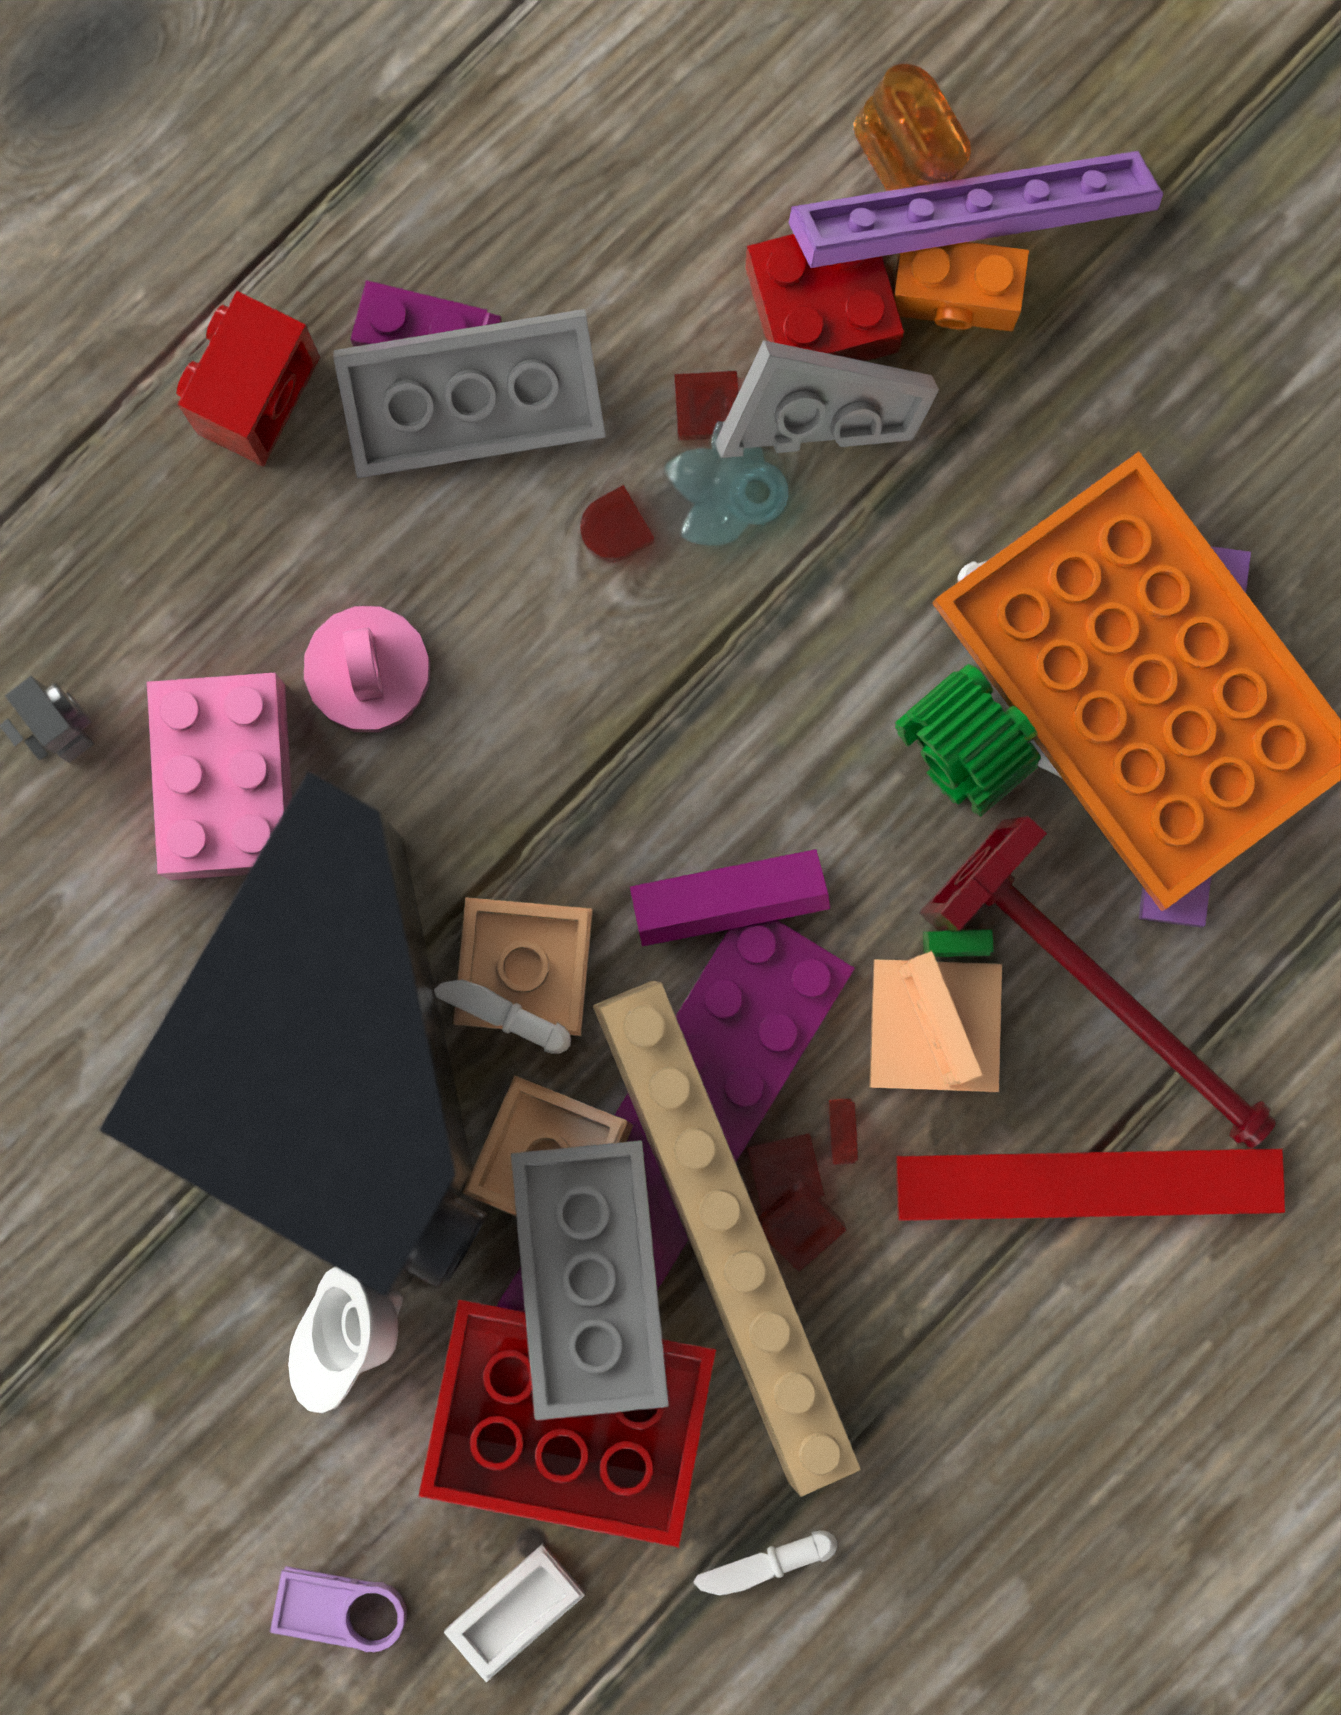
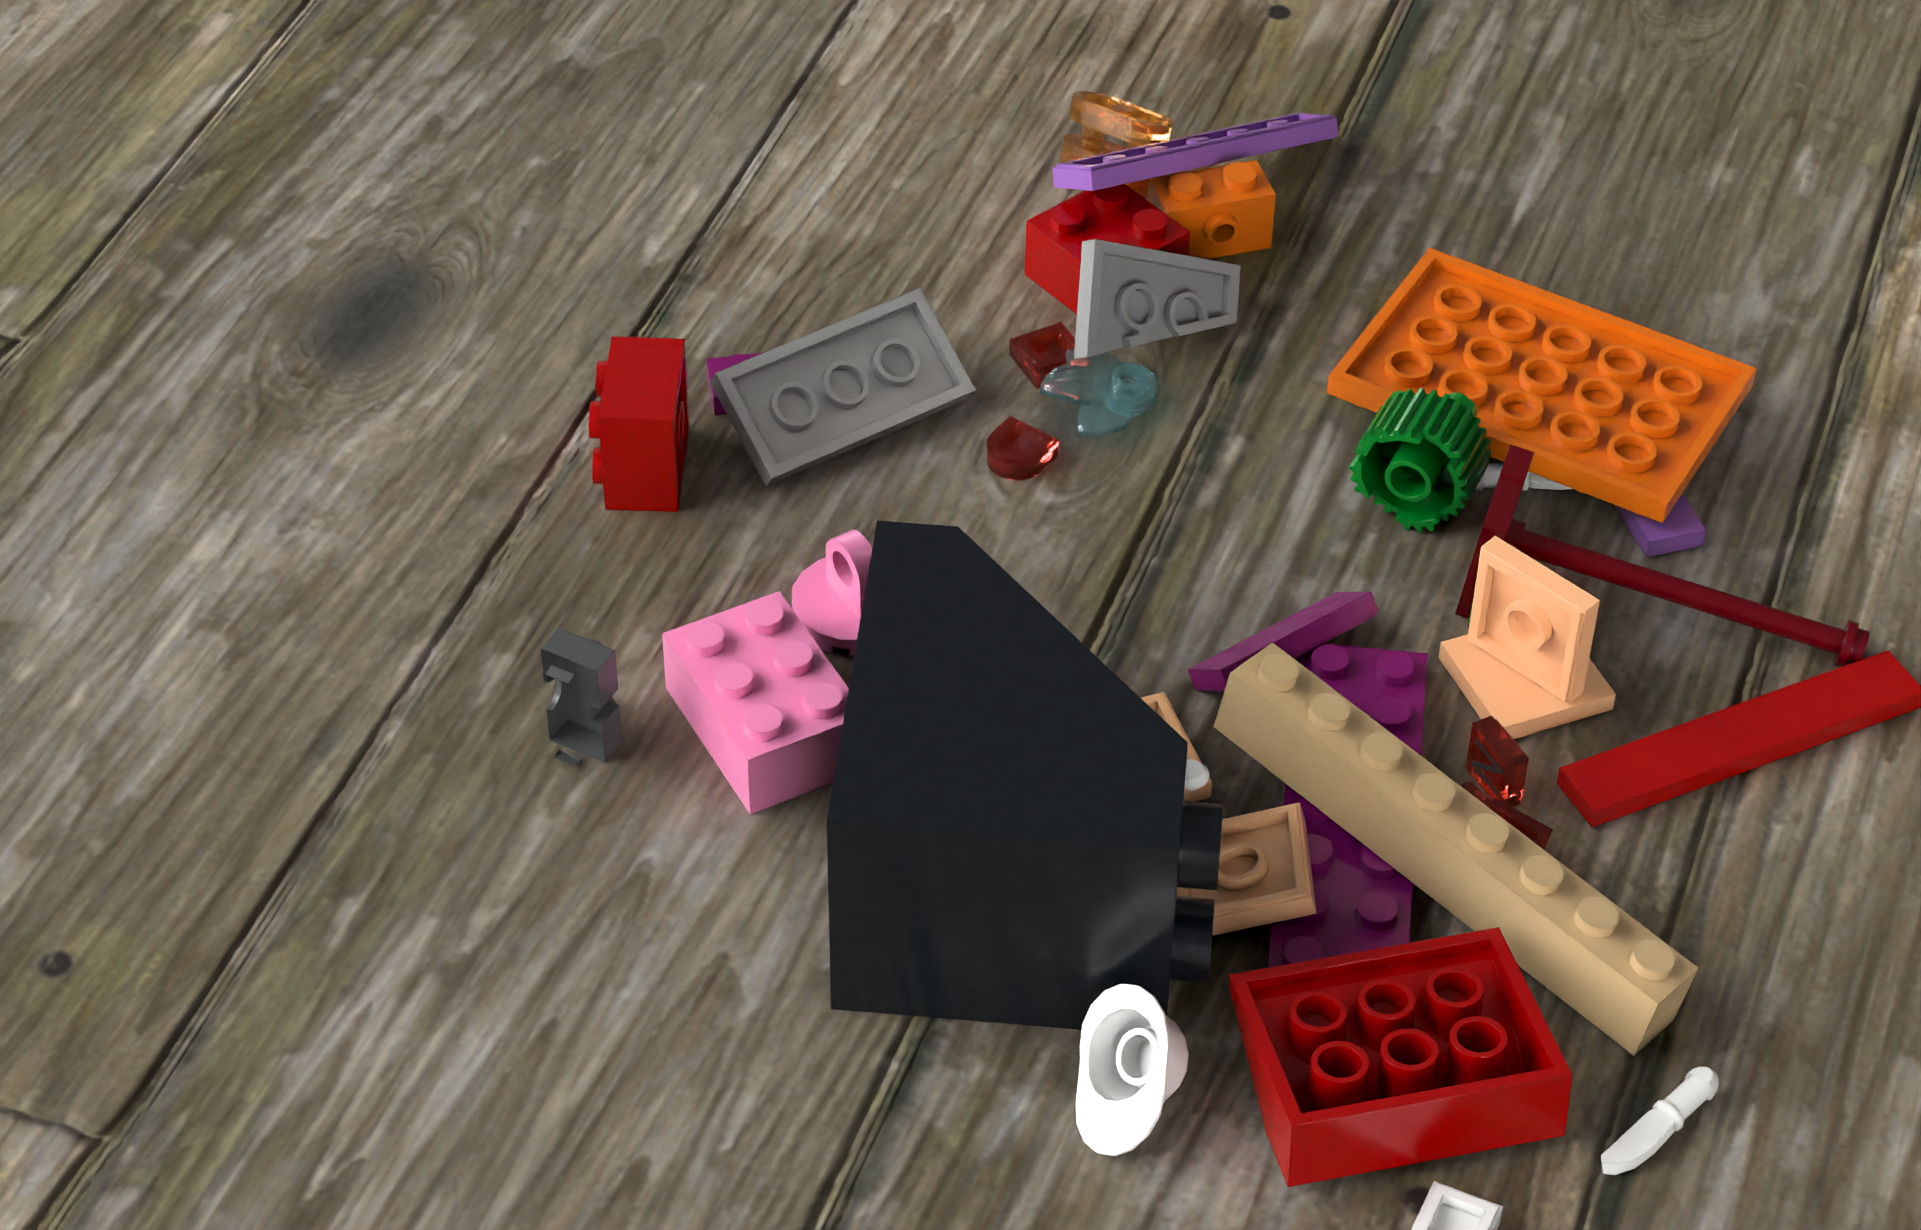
camera: 25 degrees left, 40 degrees down
light grey plate [511,1140,668,1420] -> none

